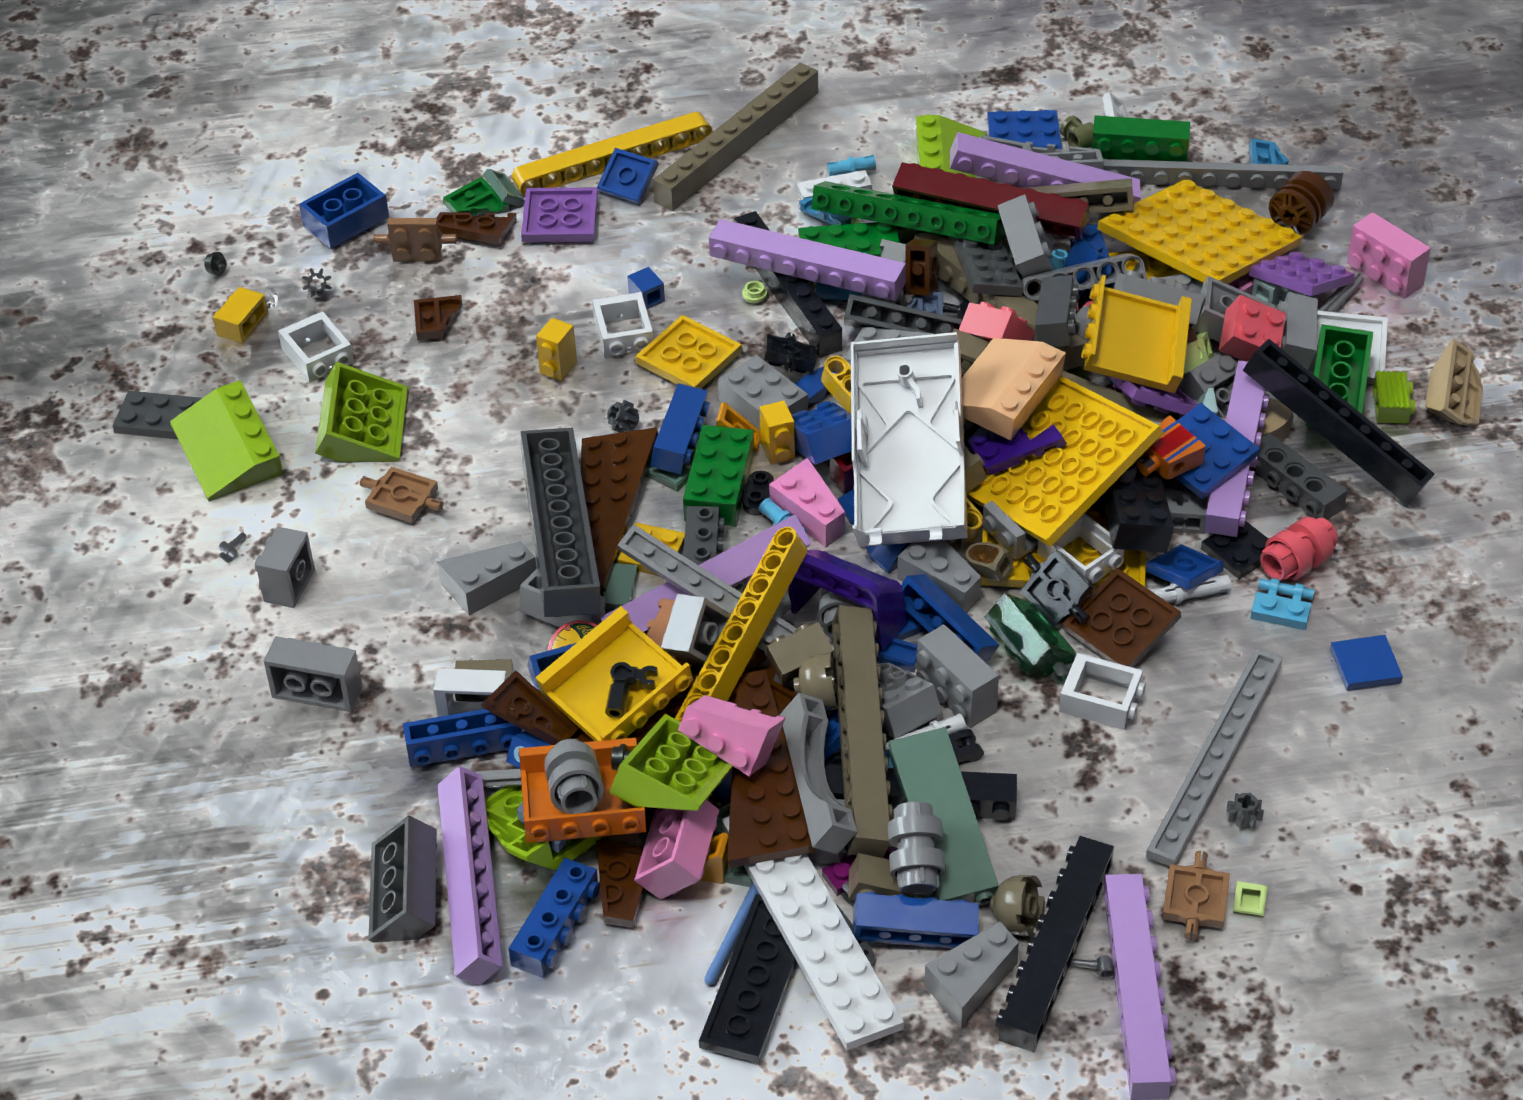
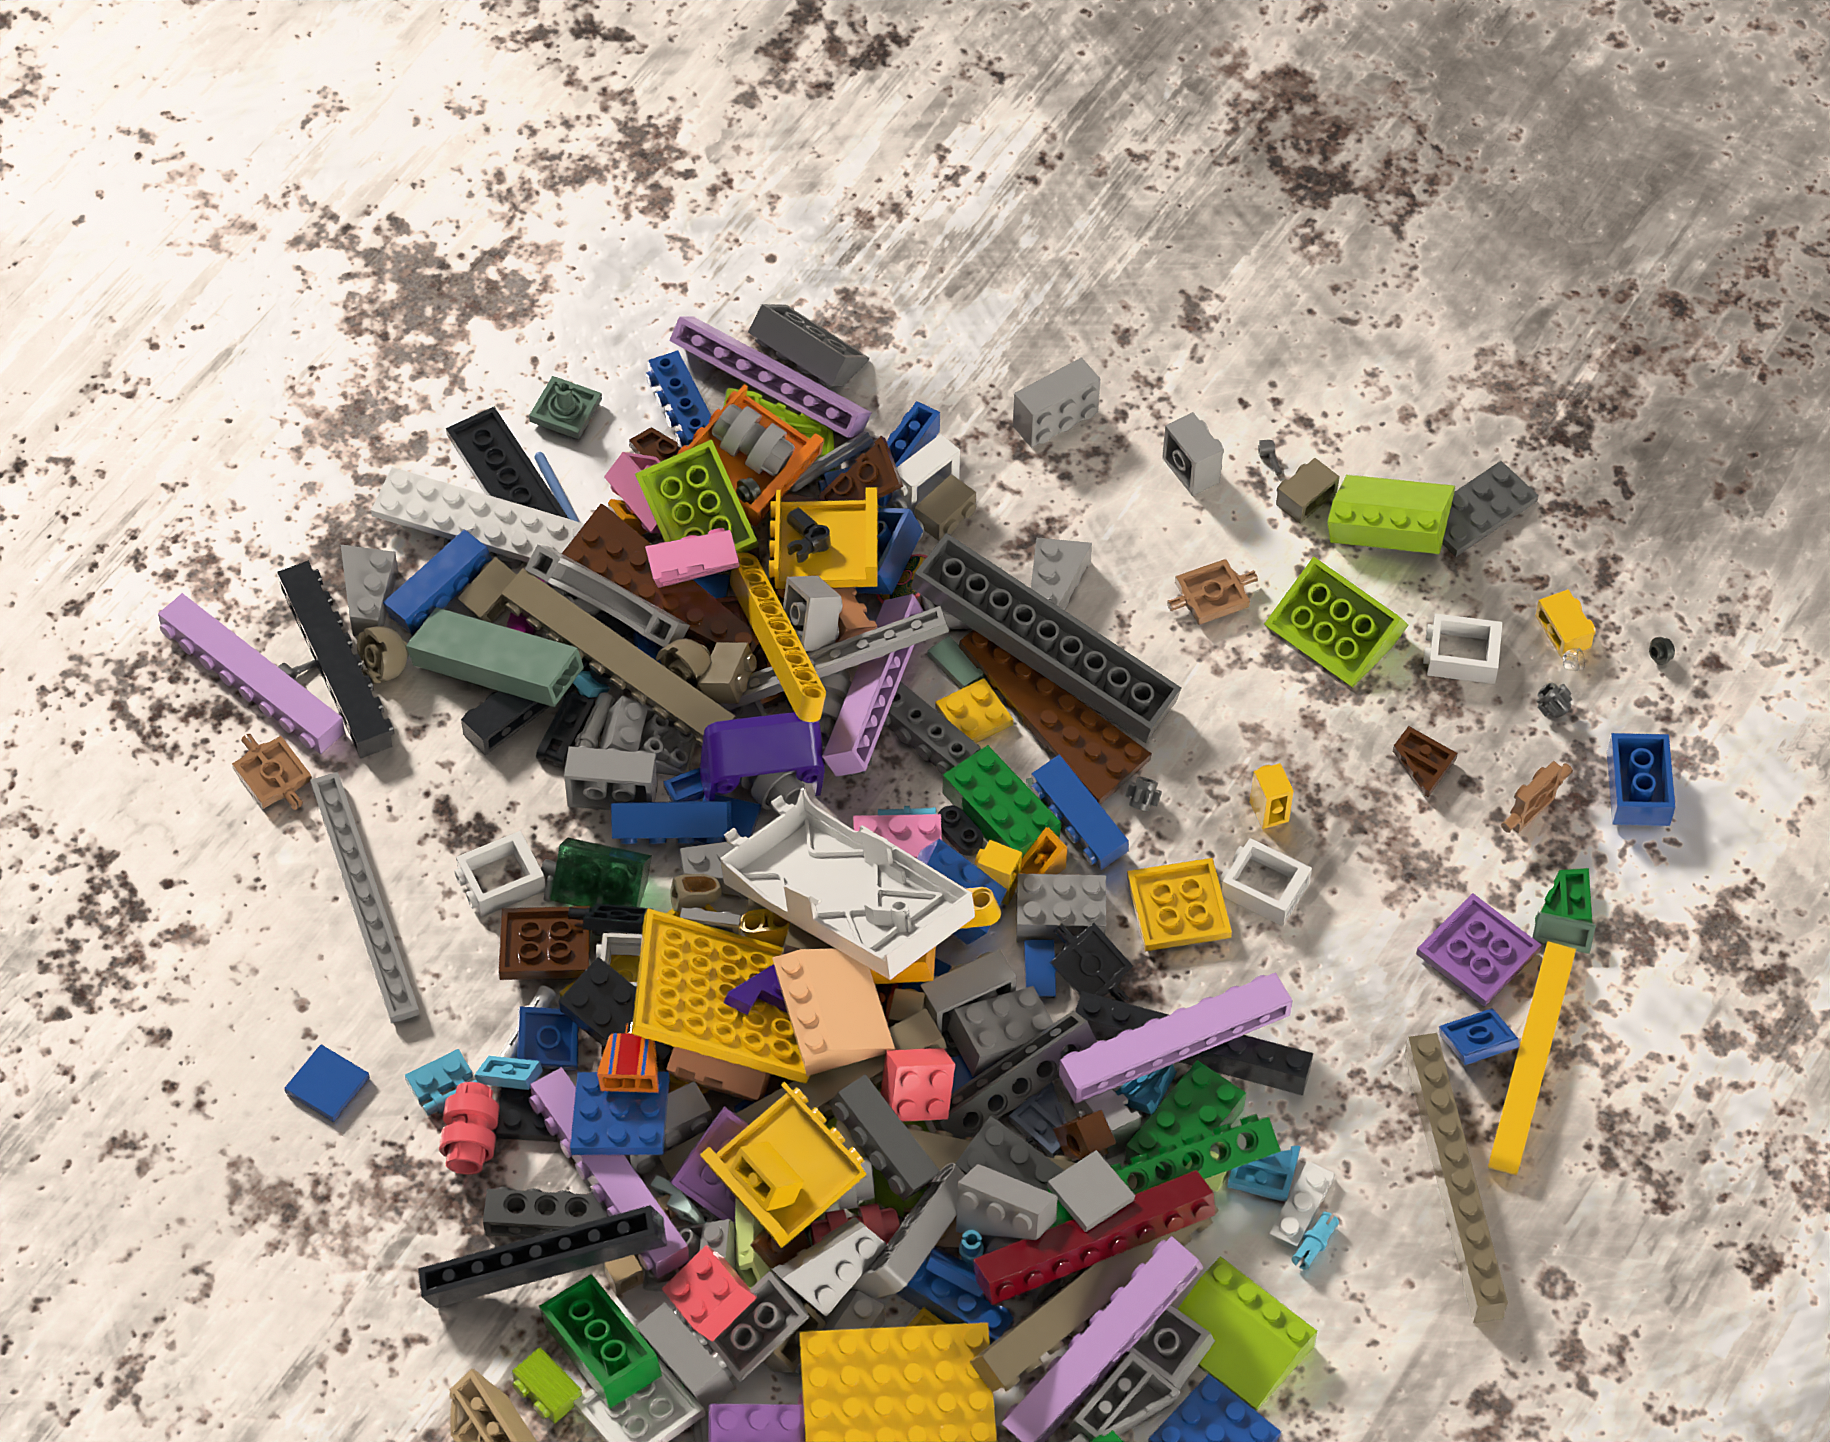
camera: 130 degrees right, 10 degrees up
reddish brown wing [436,212,517,245] -> none
blue brick [627,267,665,310] -> none
light grey piece [887,802,945,894] -> none
dark grey gear [1226,793,1264,829] -> none
yellowish green slope [1233,881,1268,916] -> none
none -> medium azure plate [474,1056,543,1090]
none -> sand green plate [529,376,602,439]
none -> yellow brick [729,1141,804,1211]
none -> light grey tile [1047,1150,1135,1232]
none -> dark tan brick [1276,458,1340,524]

